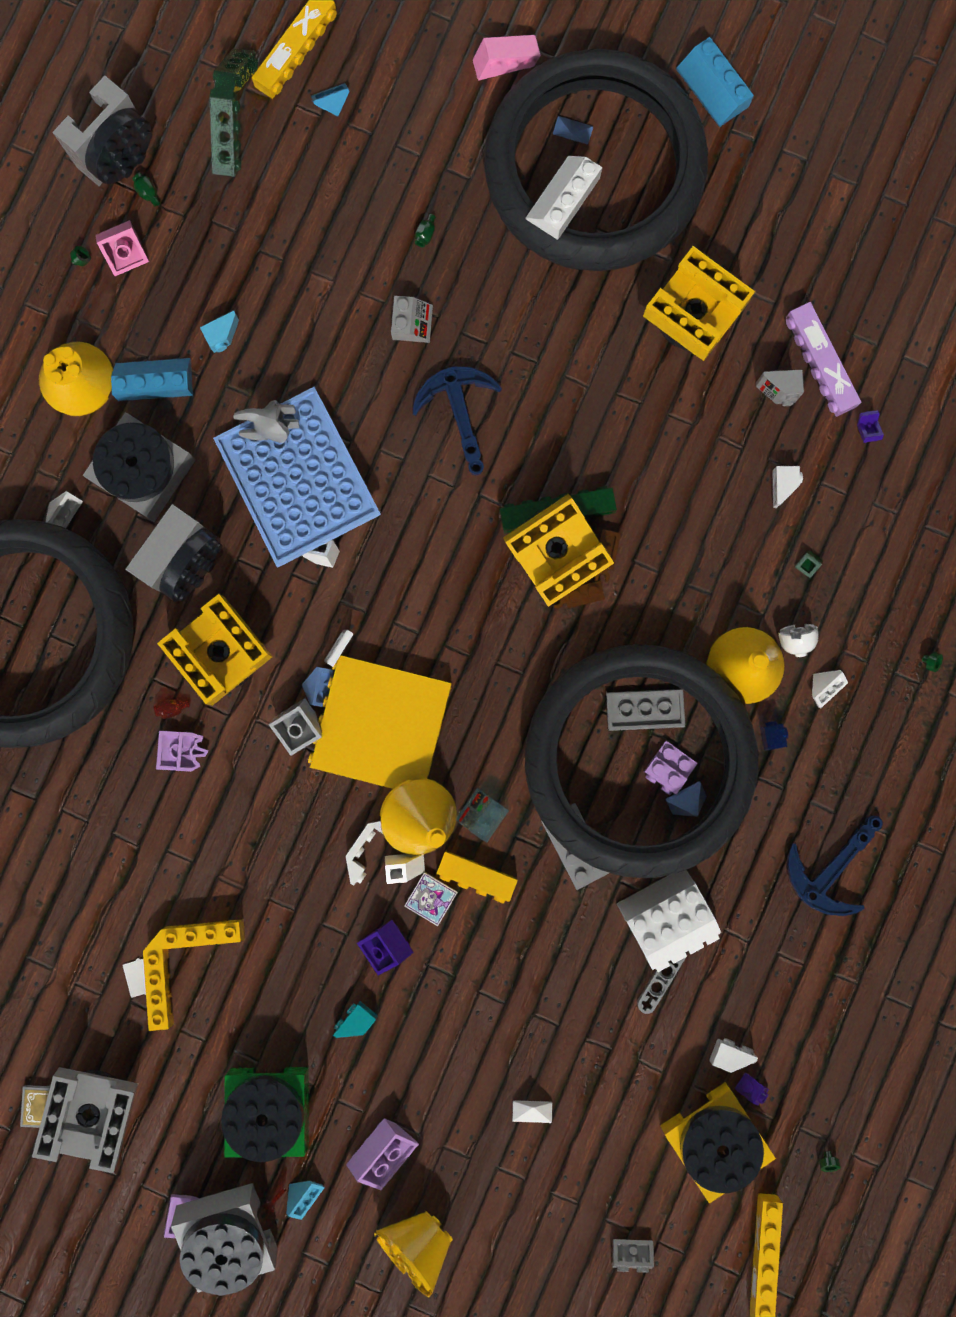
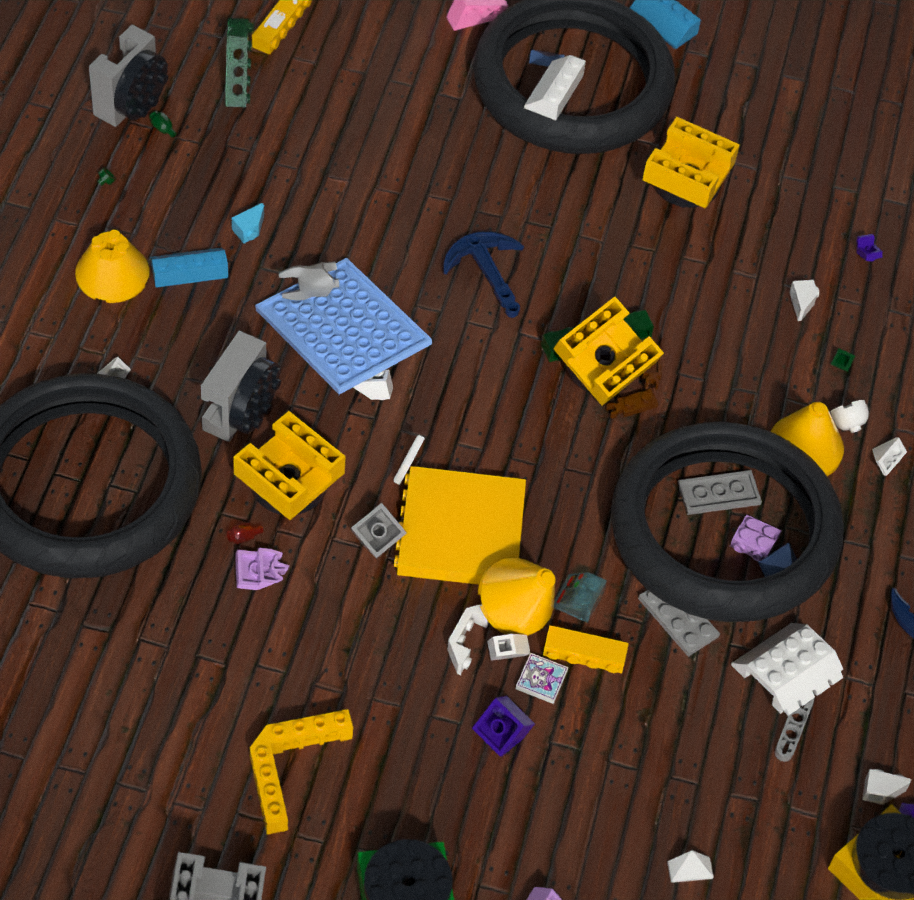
camera: 20 degrees left, 30 degrees down
black piece [83,412,196,522] -> none
bright pink slope [96,220,149,276] -> none
white piece [123,958,146,998] -> none
medium blue slope [302,667,334,707] -> none
dark azure slope [311,83,349,116] -> none
teal slope [333,1001,378,1038] -> none
light grey slope [391,296,433,343] -> none
dark green plant [414,214,436,248] -> none
light grey slope [756,370,804,406] -> none
clear blue brick [760,721,788,750] -> none
lavender brick [786,302,862,417] -> none

